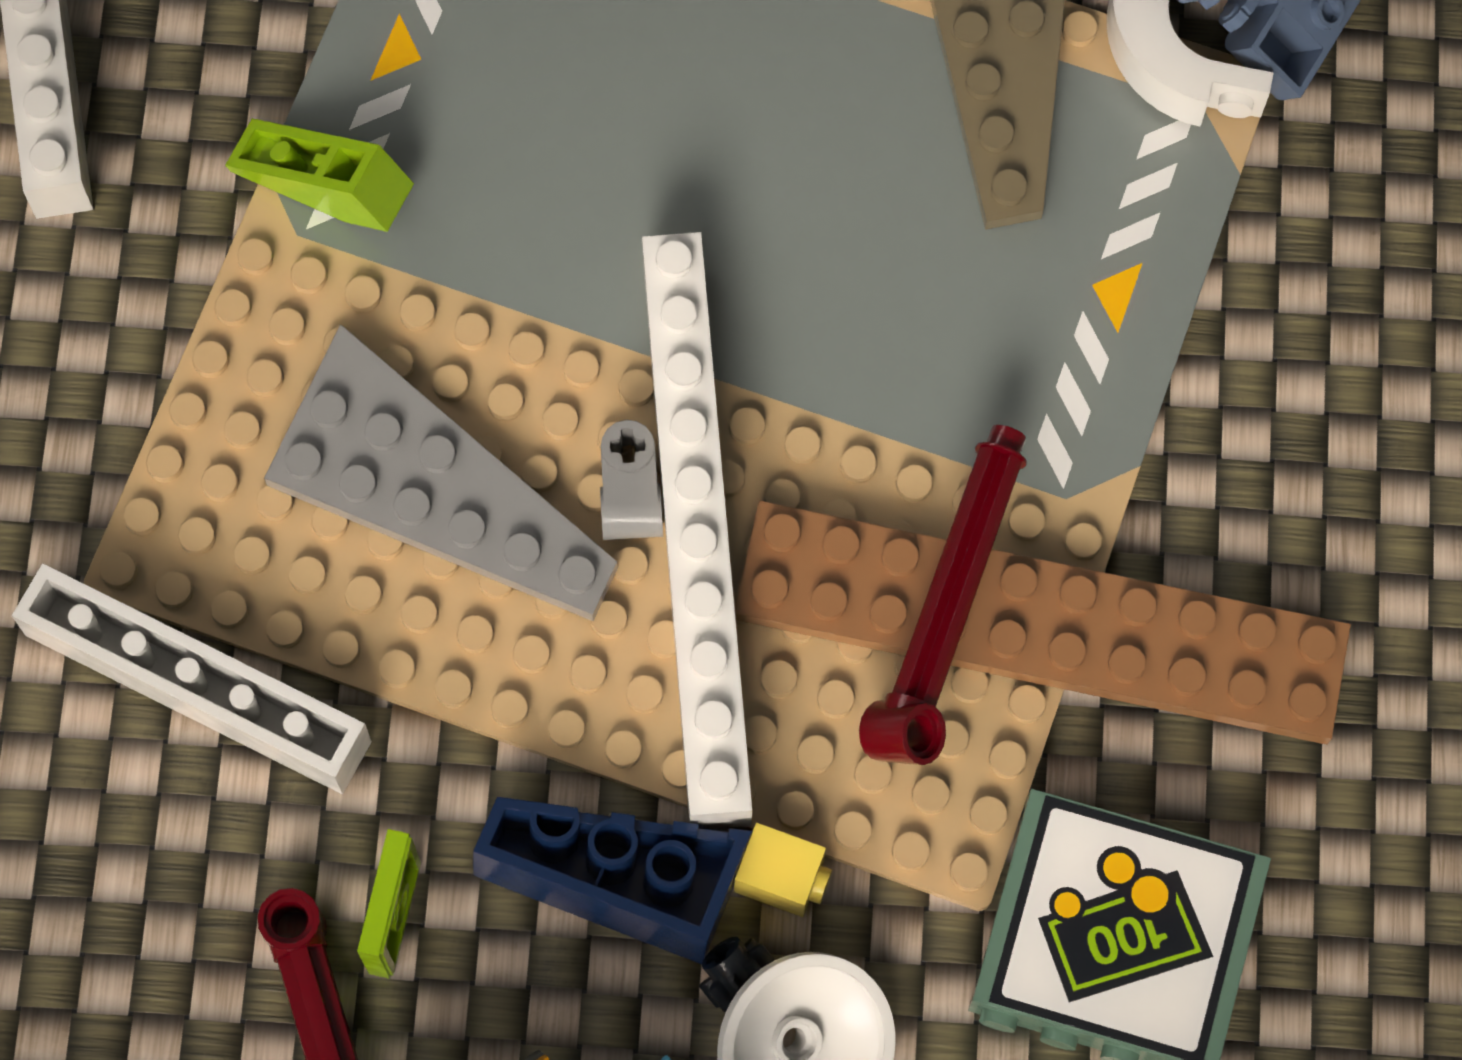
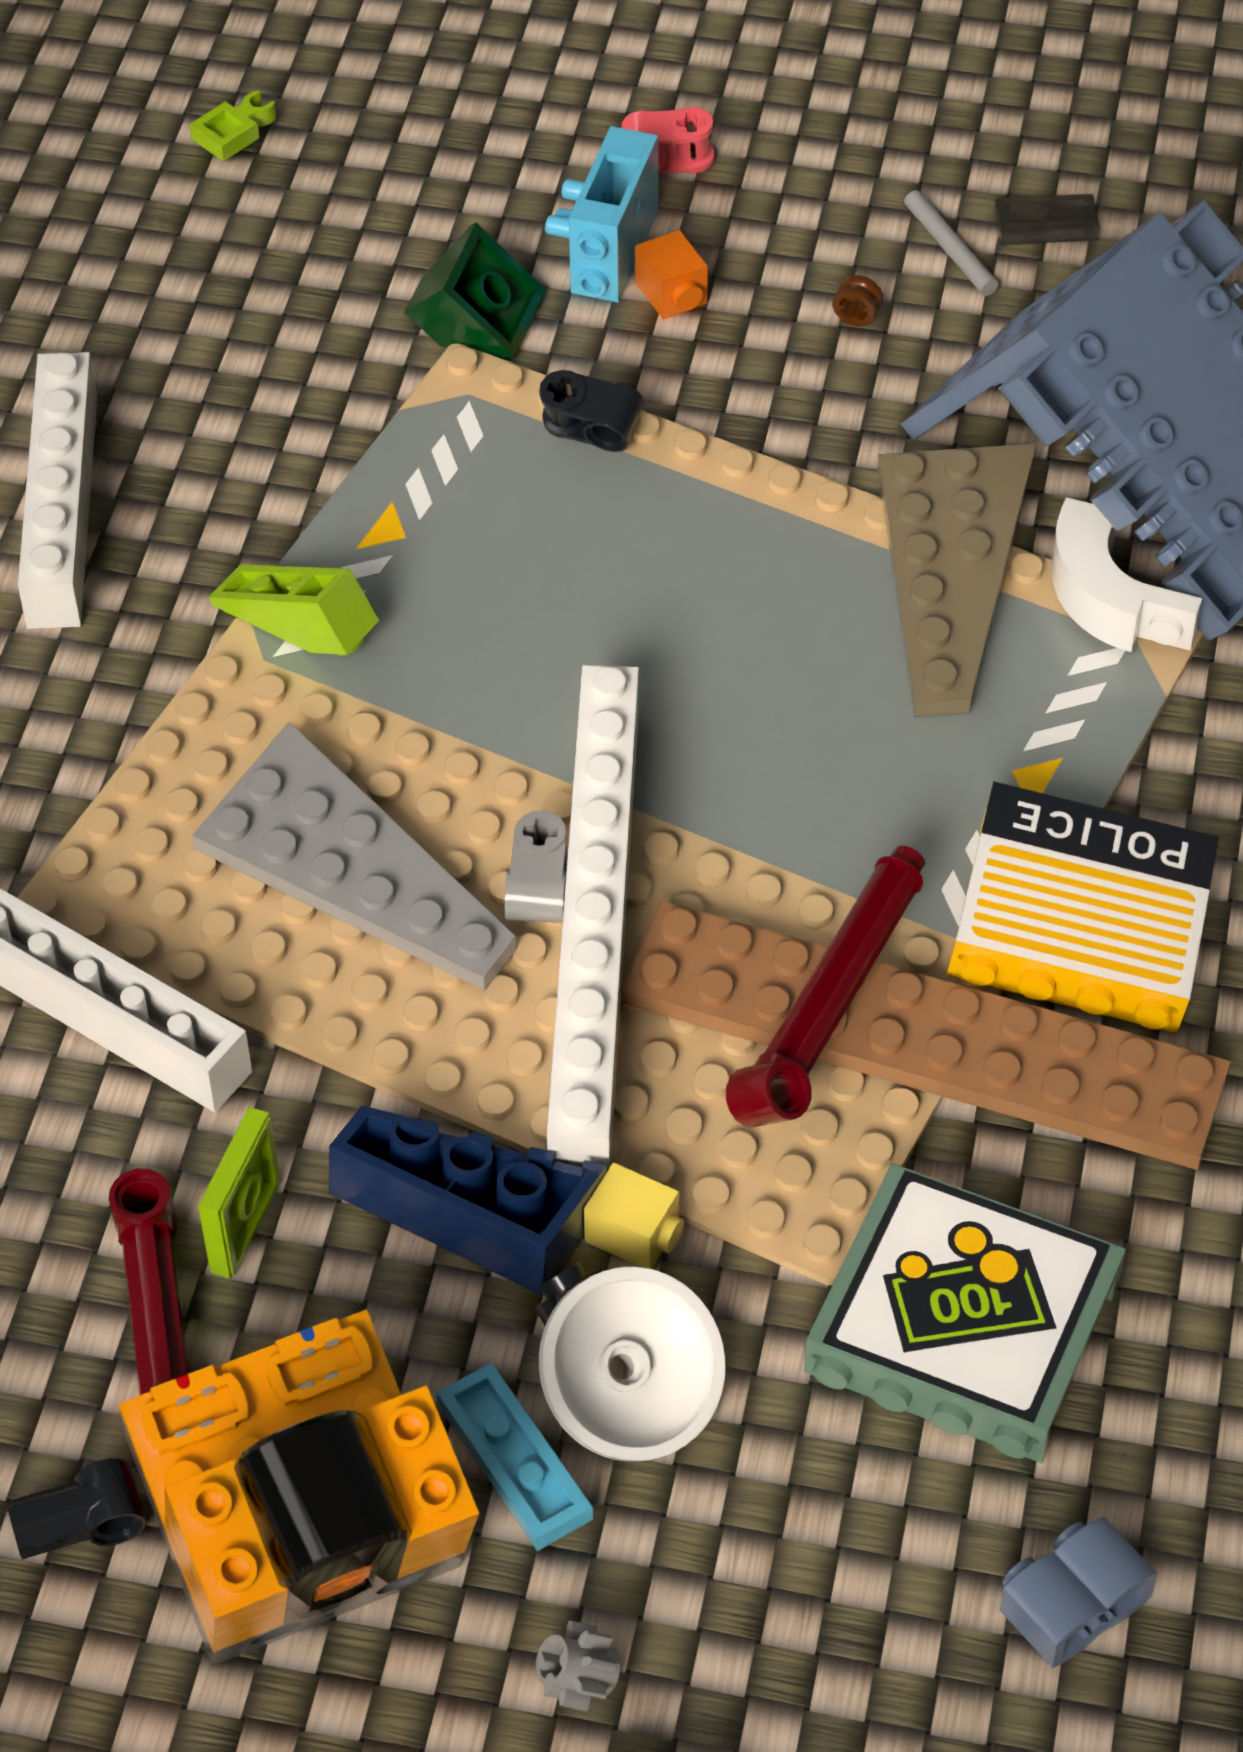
camera: 10 degrees right, 20 degrees down
none -> panel [946,781,1219,1033]

